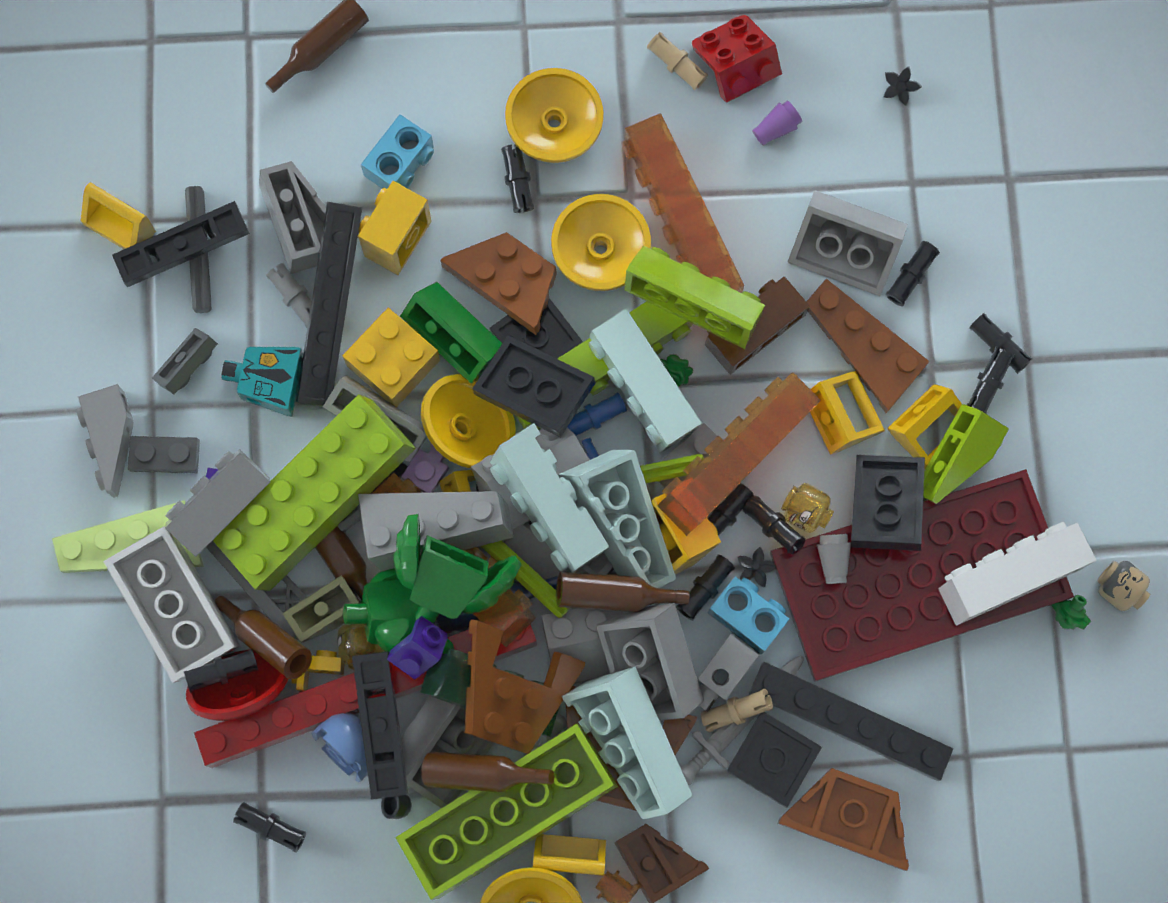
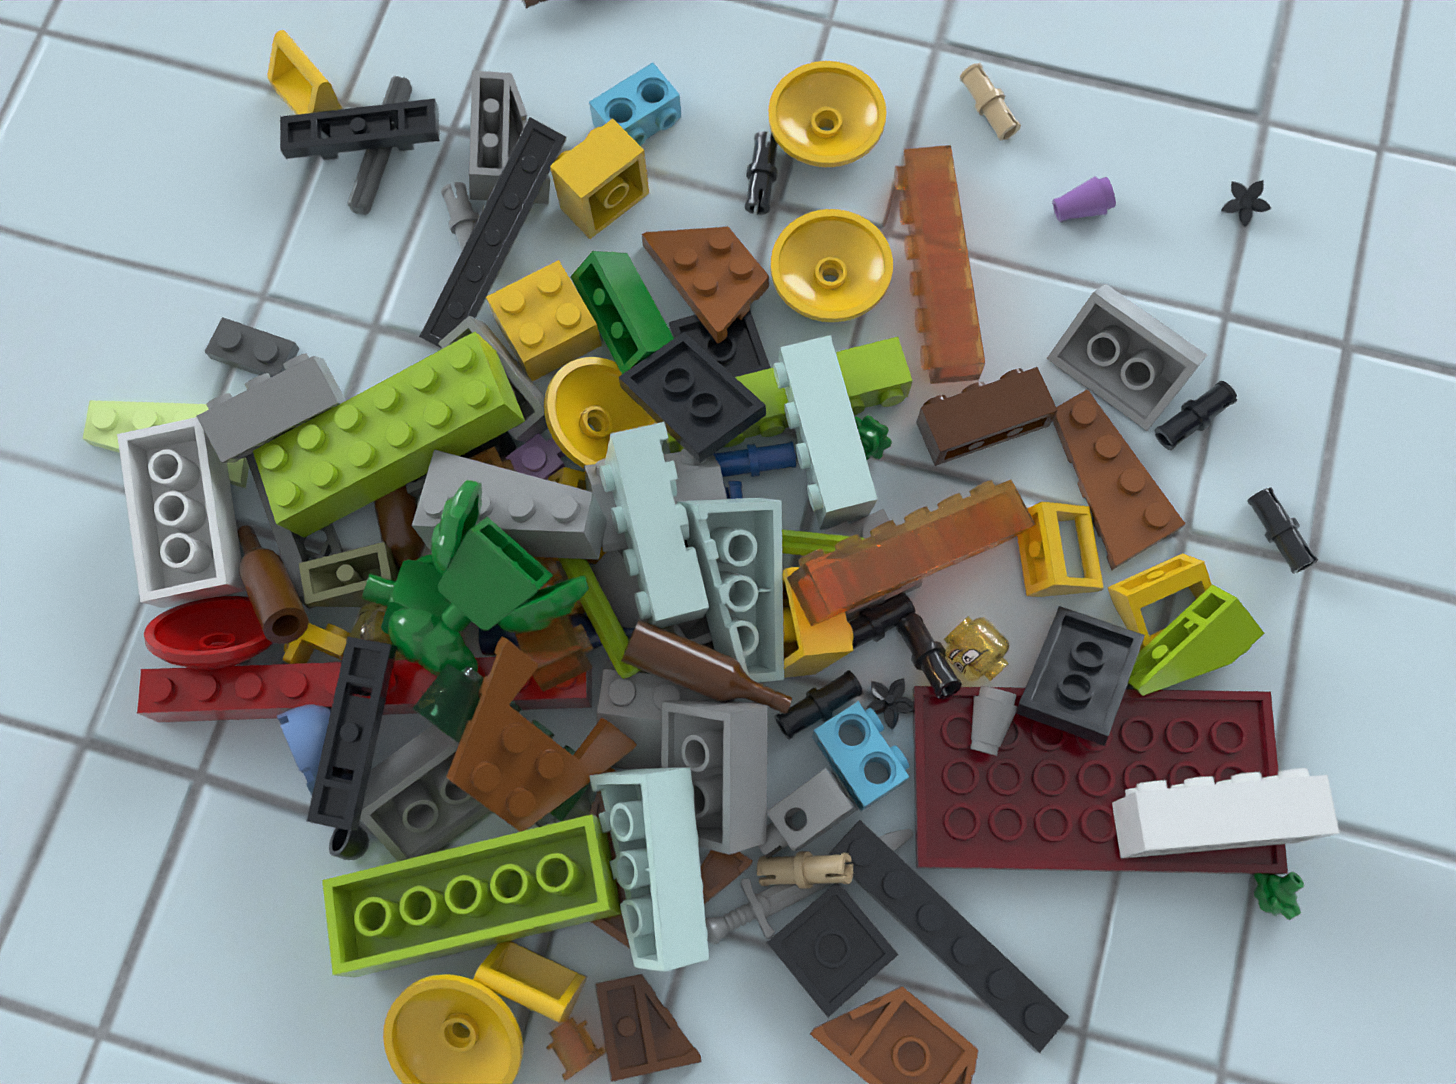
camera: 25 degrees right, 5 degrees down
light grey slope [76,384,134,498] -> none
dark grey plate [152,328,218,395] -> none
black pin [183,649,259,693] -> none
teal torso [221,347,303,417] -> none
black pin [233,802,306,853] -> none
dark purple bracket [387,616,448,679] -> none
reddish brown piece [421,752,555,792] -> none
lime slope [624,246,765,349] -> none
red bracket [692,15,782,103] -> none
black pin [967,346,1015,414] -> none
tan head [1097,561,1151,611] -> none

